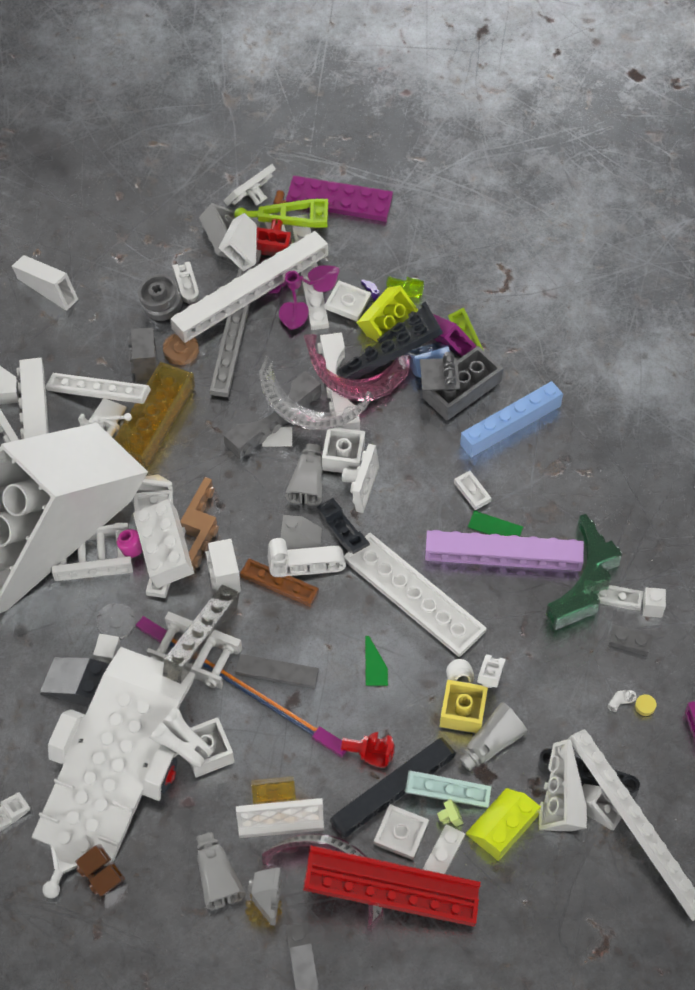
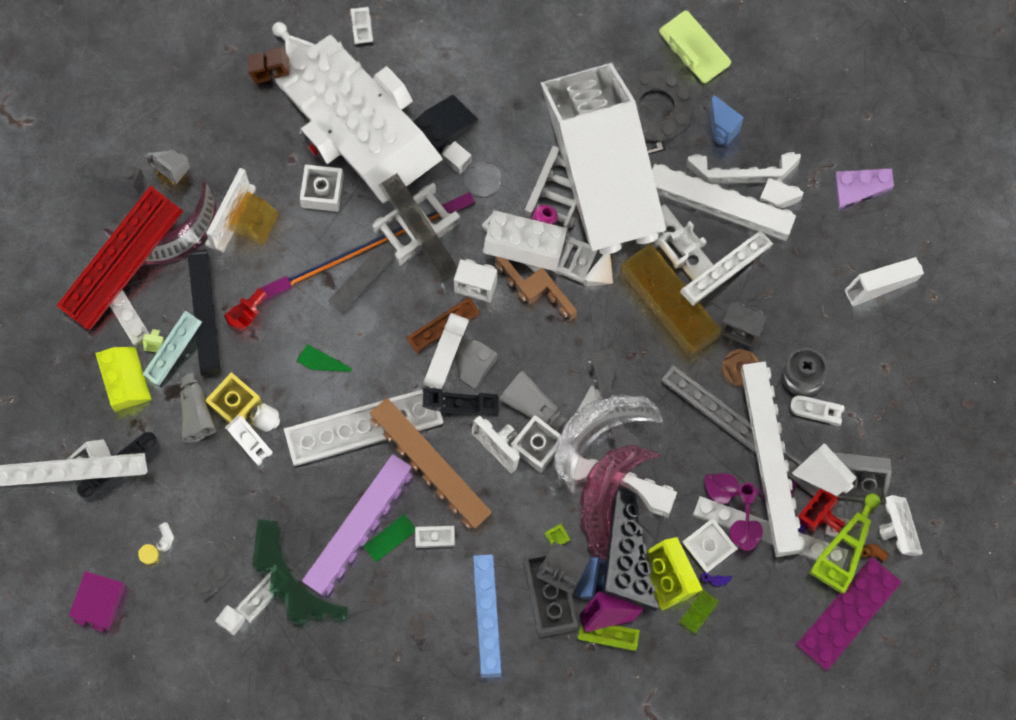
camera: 120 degrees right, 15 degrees up
white hinge [93,413,132,423] -> none
white piece [149,707,213,768] -> none
light grey piece [196,832,246,910] -> none
white plate [373,804,429,860] -> none
white wedge [539,739,587,831] -> none
none -> medium nougat brick [370,398,492,530]
none -> lime tile [544,523,571,546]

